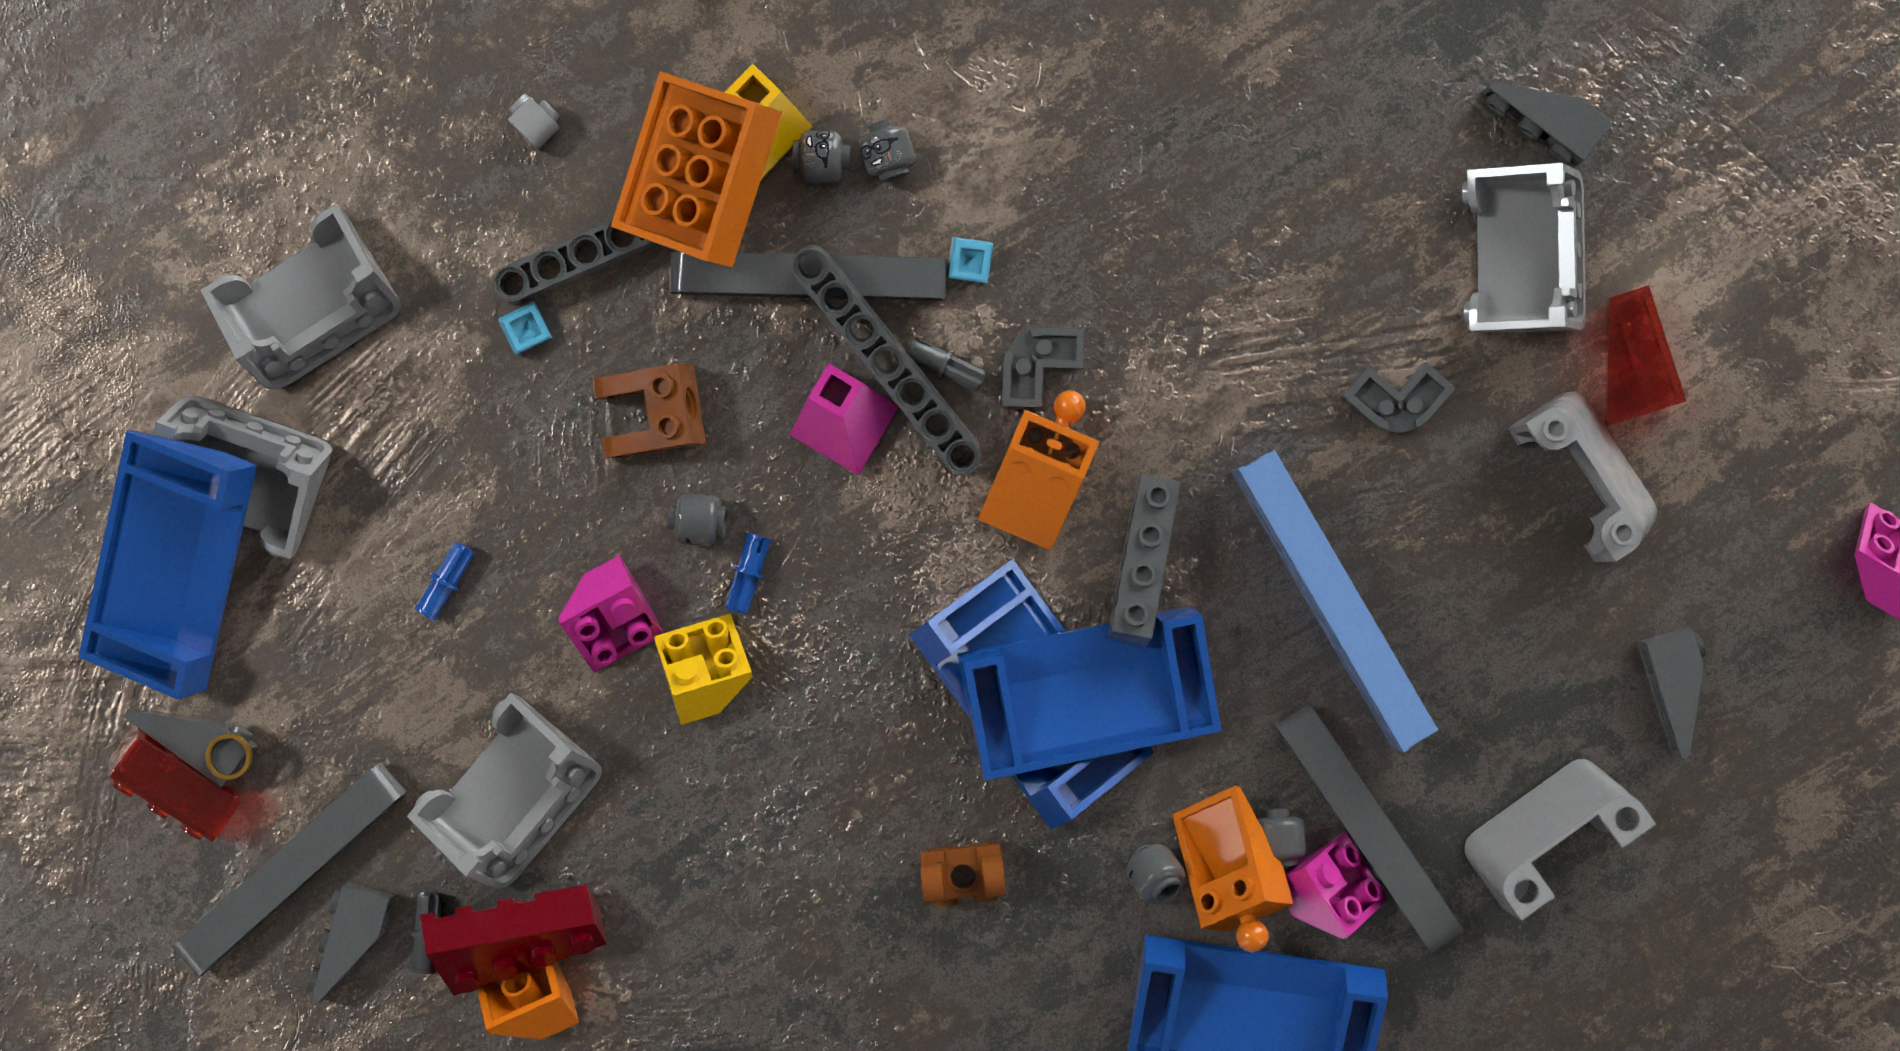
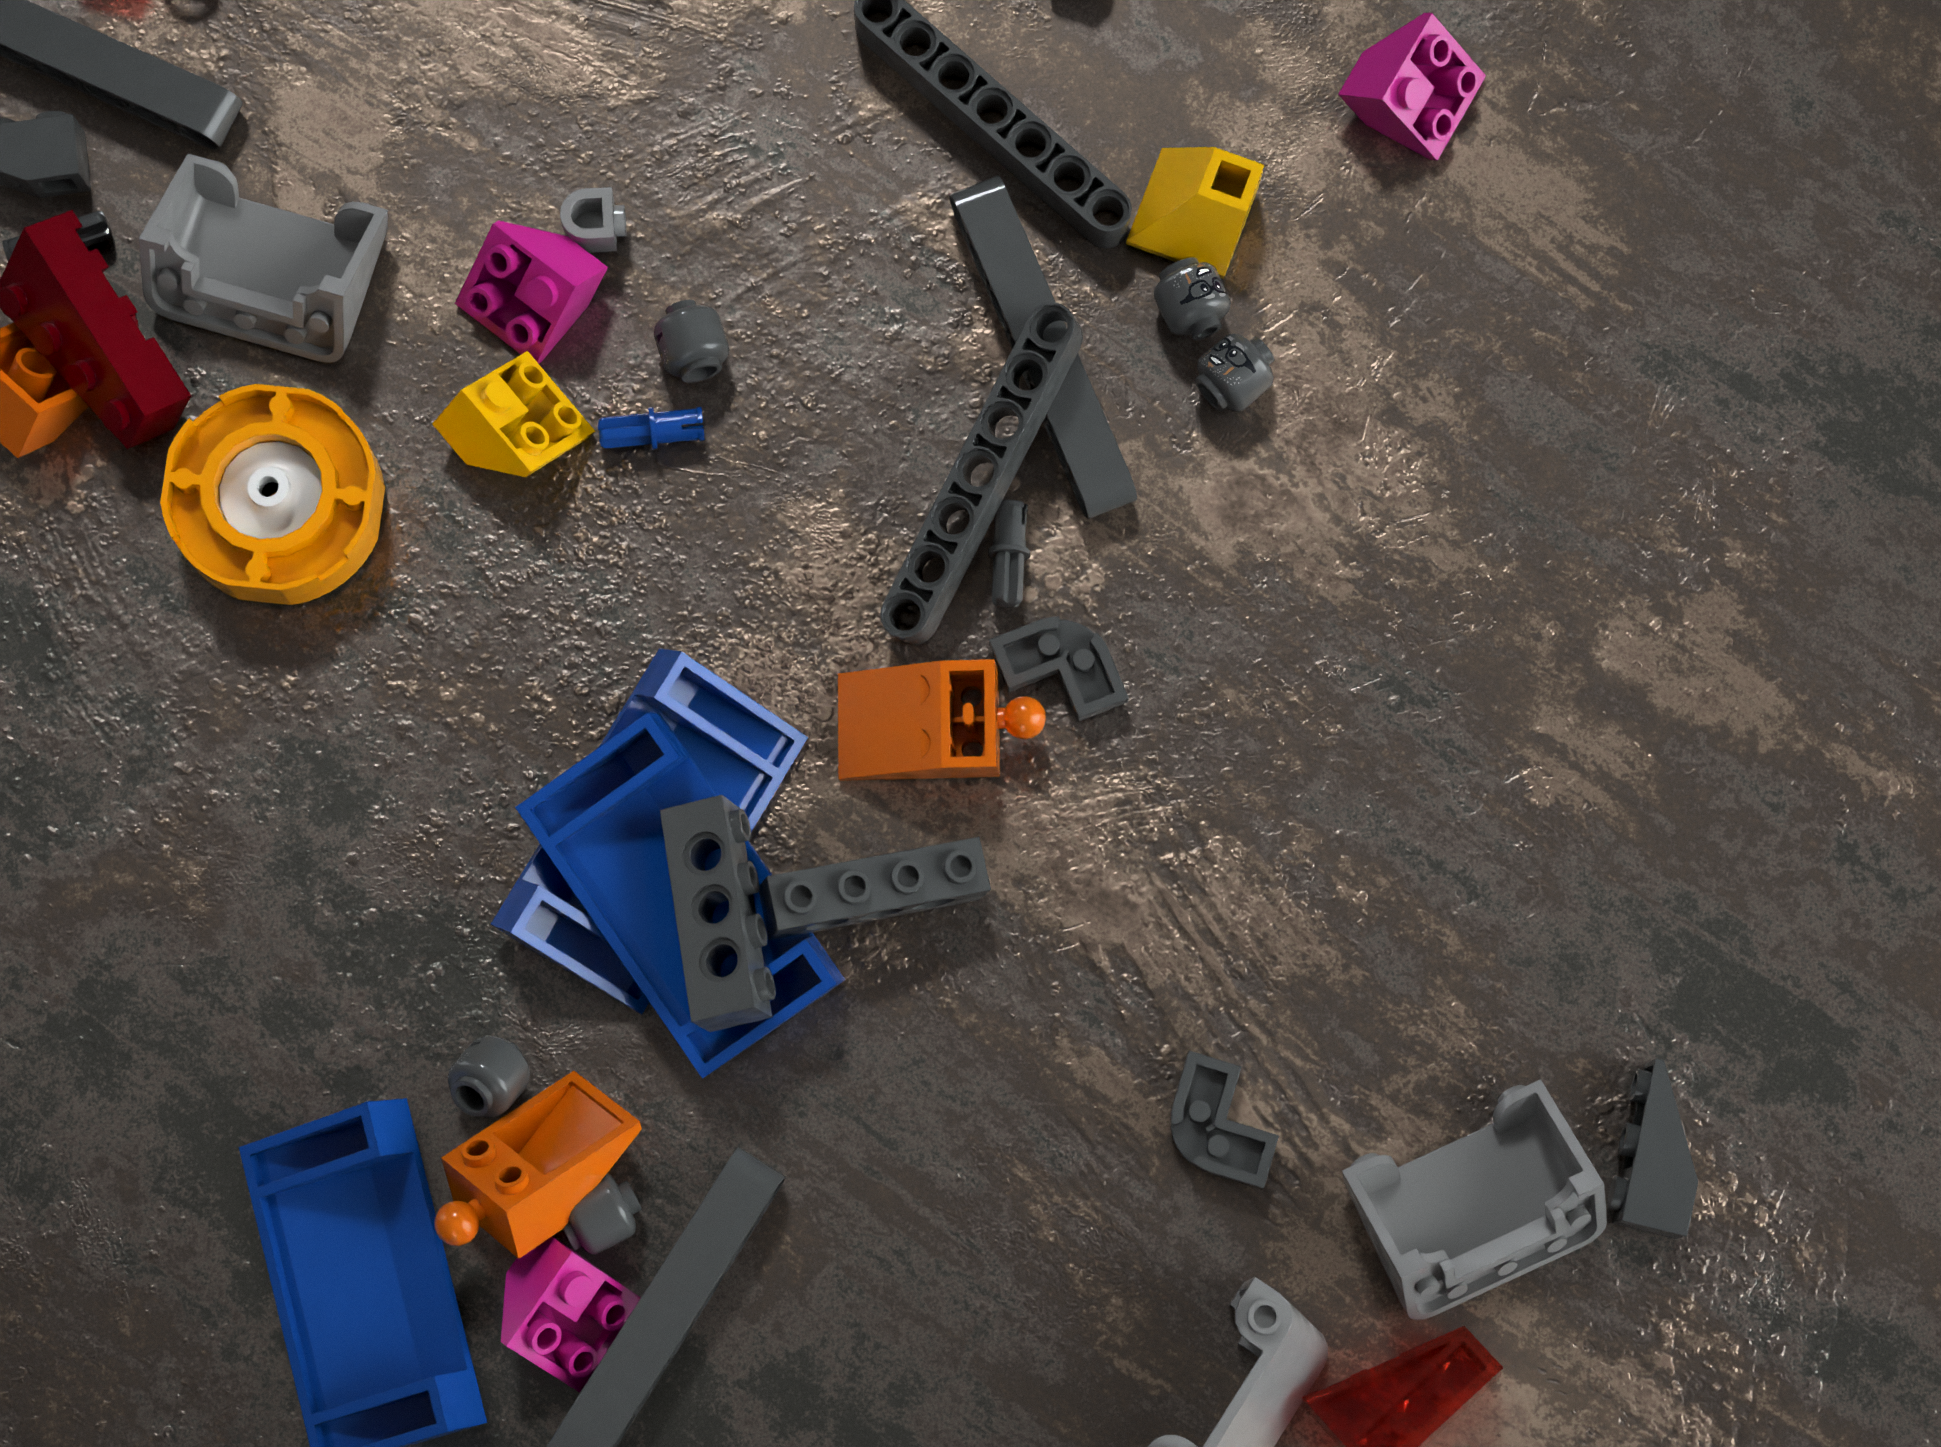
camera: 60 degrees right, 10 degrees down
blue axle [413,542,474,621] -> none
medium azure tile [497,301,552,355] -> none
dark orange brick [592,363,706,459] -> none
orange slope [611,71,782,268] -> none
dark pink slope [790,363,899,476] -> none
dark orange brick [920,841,1006,907] -> none
medium azure tile [946,237,994,283] -> none
medium blue tile [1231,450,1438,753] -> none
none -> light orange piece [160,384,385,605]
none -> light grey plate [560,187,627,253]
none -> dark grey brick [660,795,776,1032]

